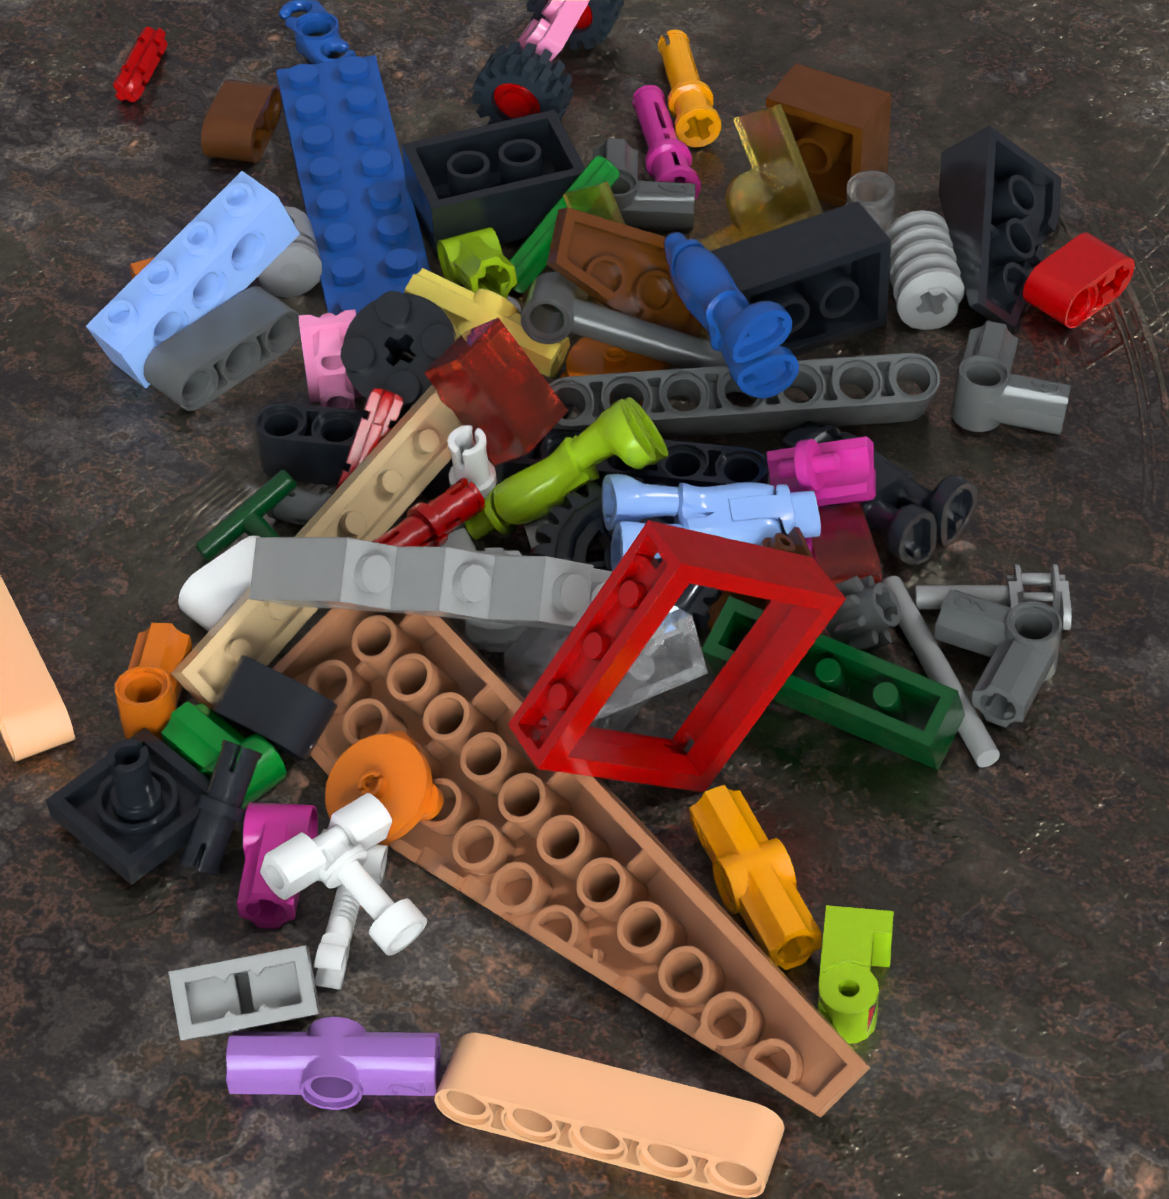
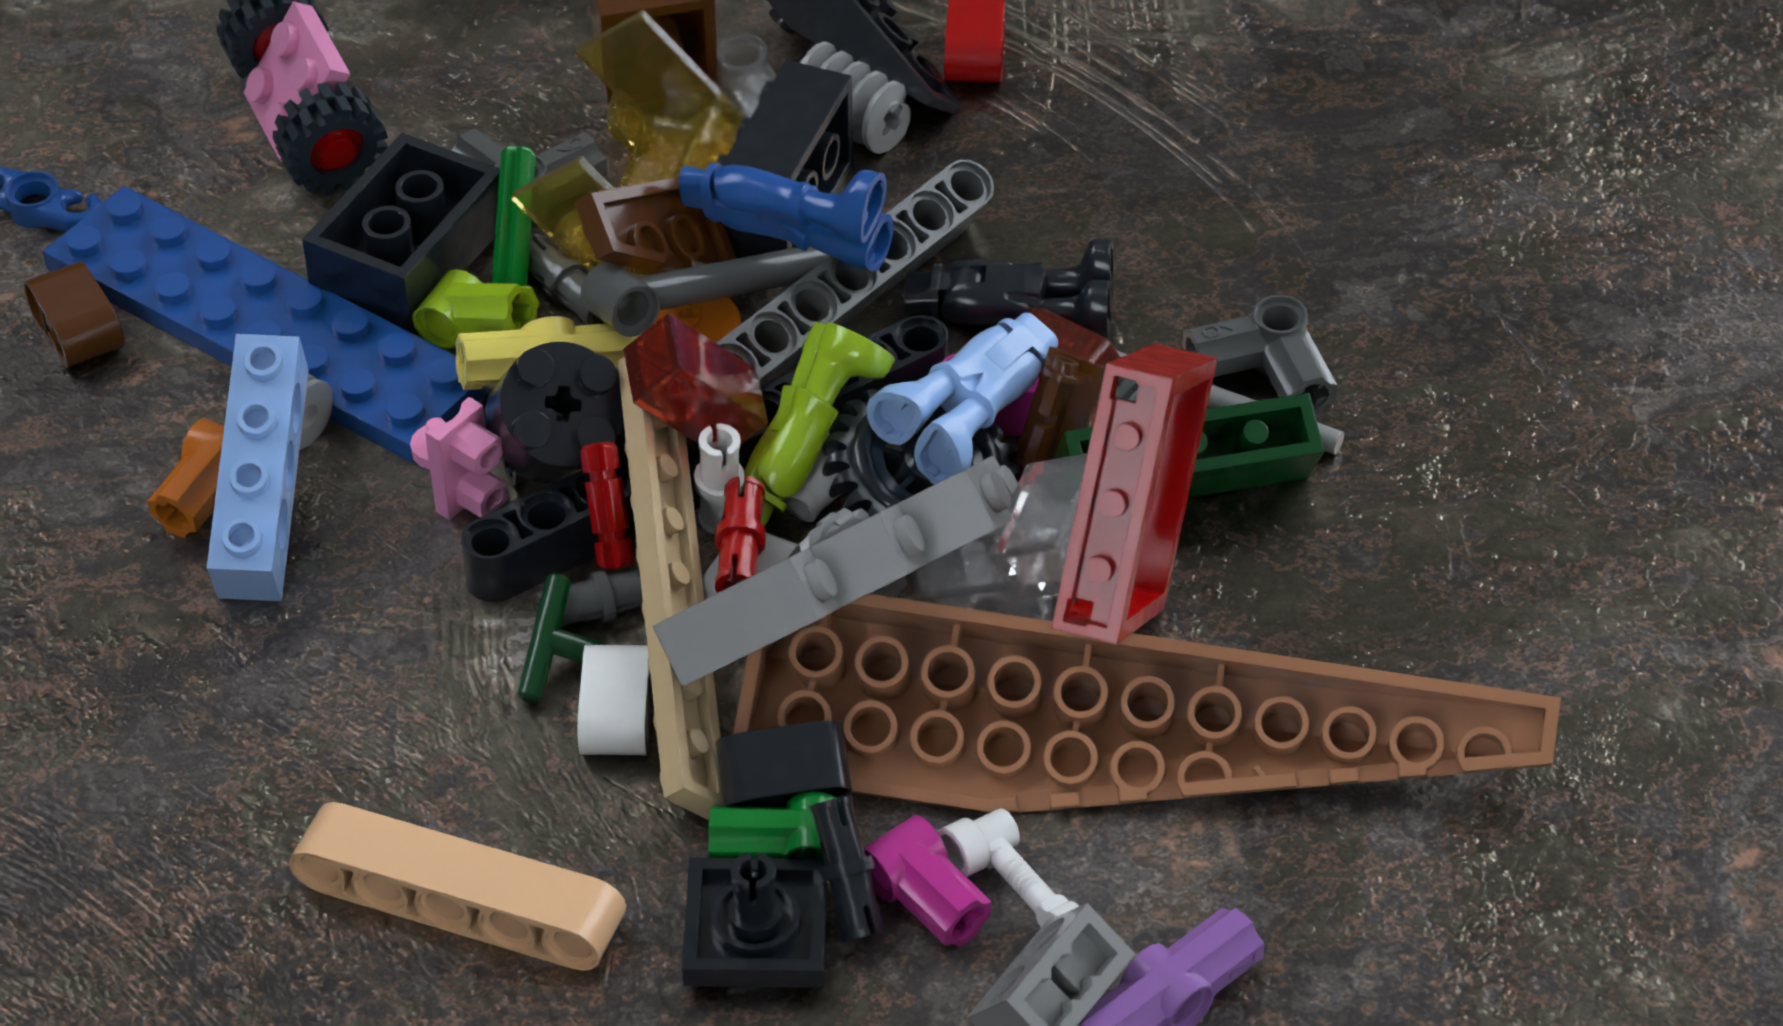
camera: 45 degrees left, 0 degrees up
orange piece [115,623,192,742] -> none
dark grey beam [144,286,301,411] -> none
white bar [260,793,427,956] -> none
orange piece [325,731,444,846] -> none
light nougat beam [434,1033,785,1198] -> none
dark pink pin [632,85,701,200] -> none
light orange pin [657,29,721,148] -> none
light orange piece [689,785,822,970] -> none
dark pink hips [767,436,876,506] -> none
lime leg [818,905,894,1044] -> none
light grey piece [915,564,1072,630] -> none
dark grey piece [951,321,1071,435] -> none

